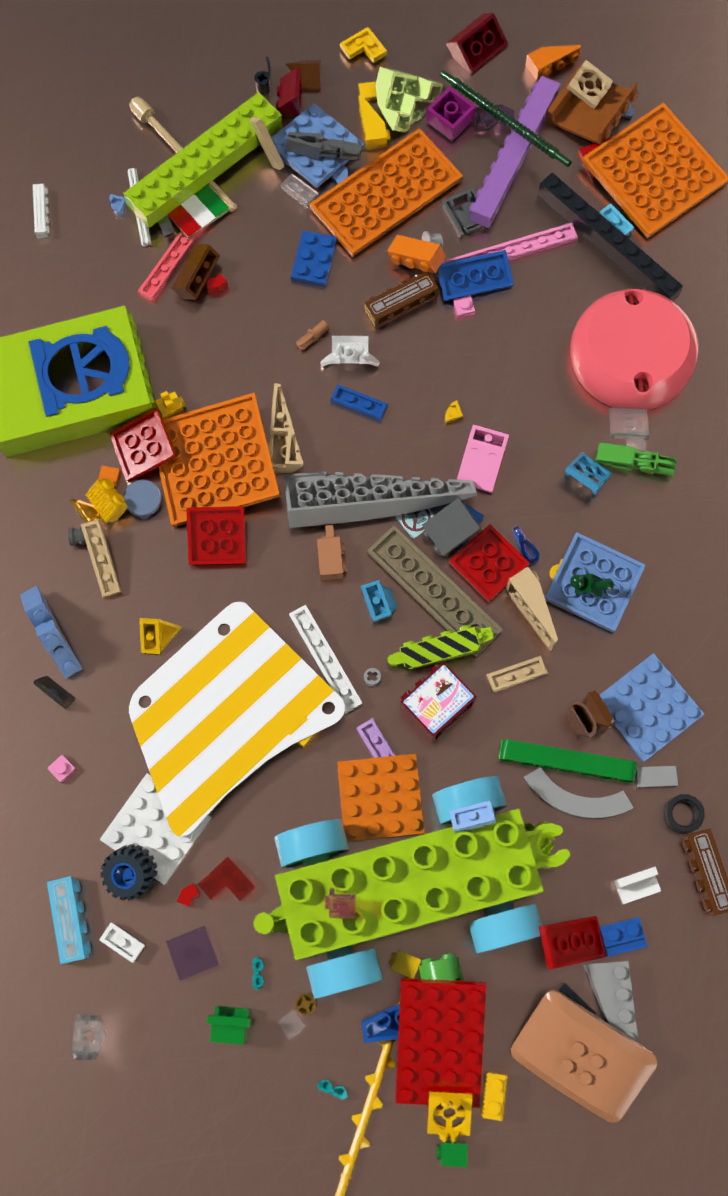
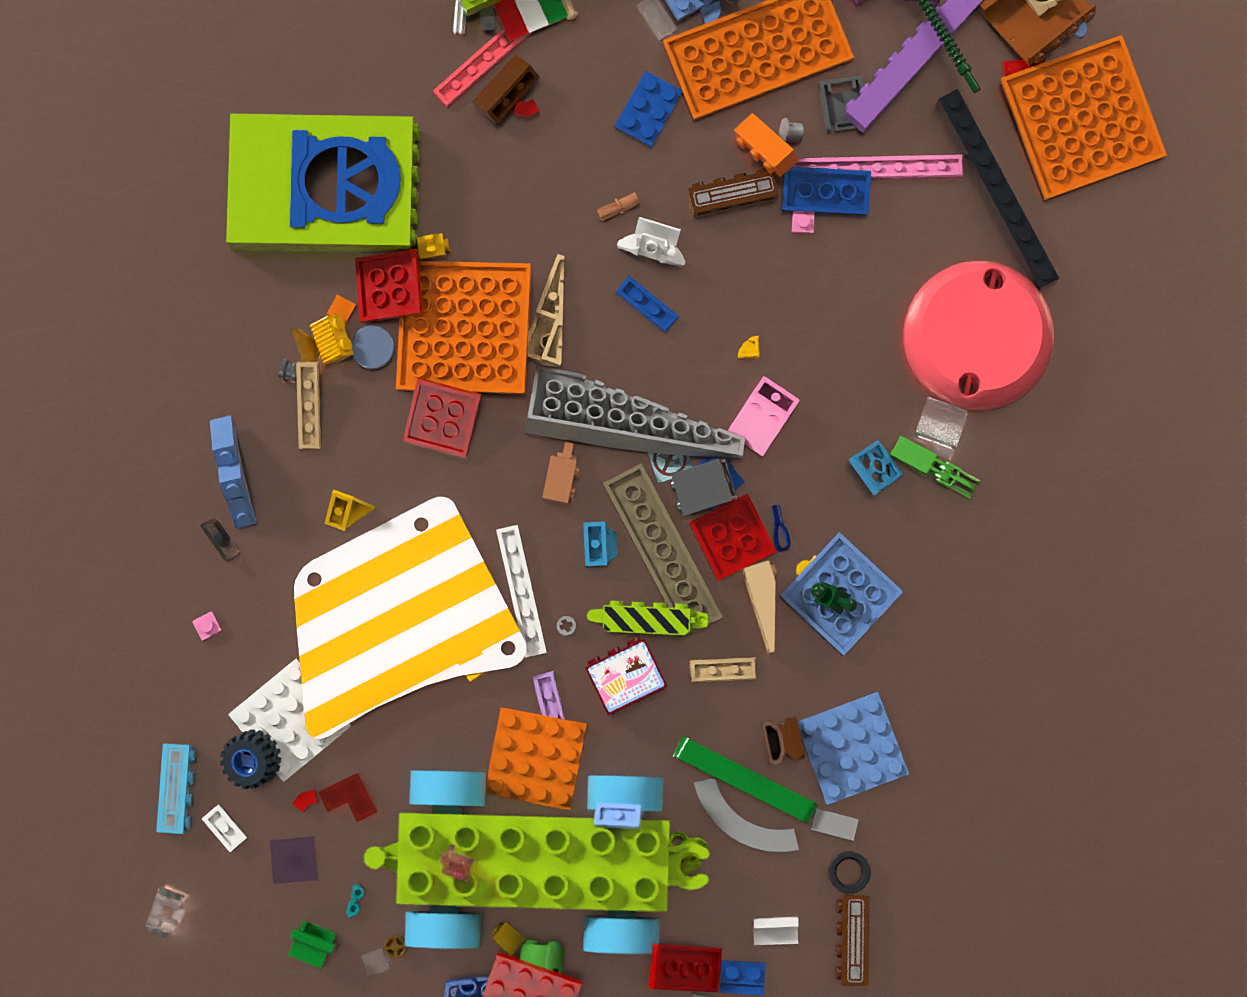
camera: 15 degrees right, 10 degrees up
medium azure plate [599,204,634,236] -> none

